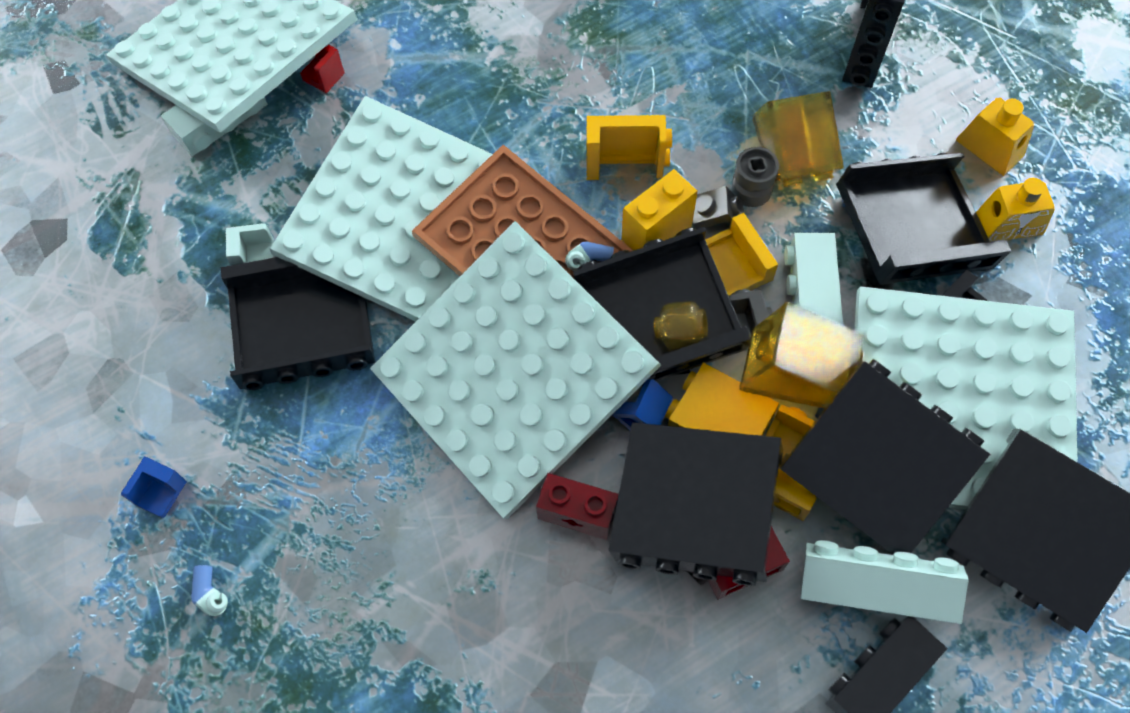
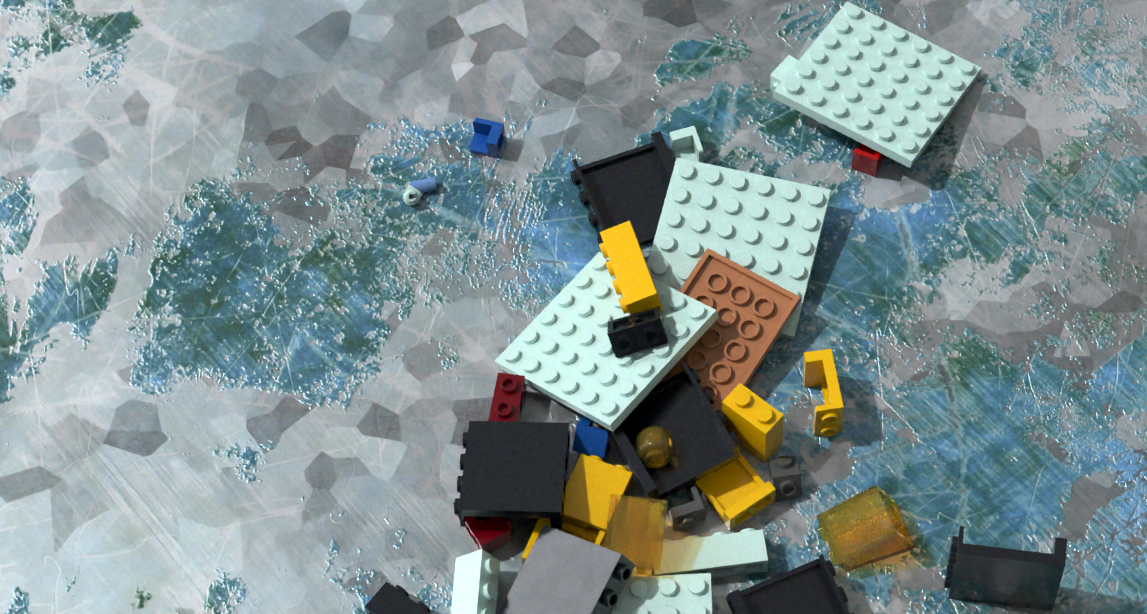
camera: 85 degrees right, 5 degrees down
arm [565,242,614,271] -> none
dark grey wheel [731,147,779,207] -> none
none -> yellow brick [599,220,664,315]
none -> black bracket [607,306,668,358]

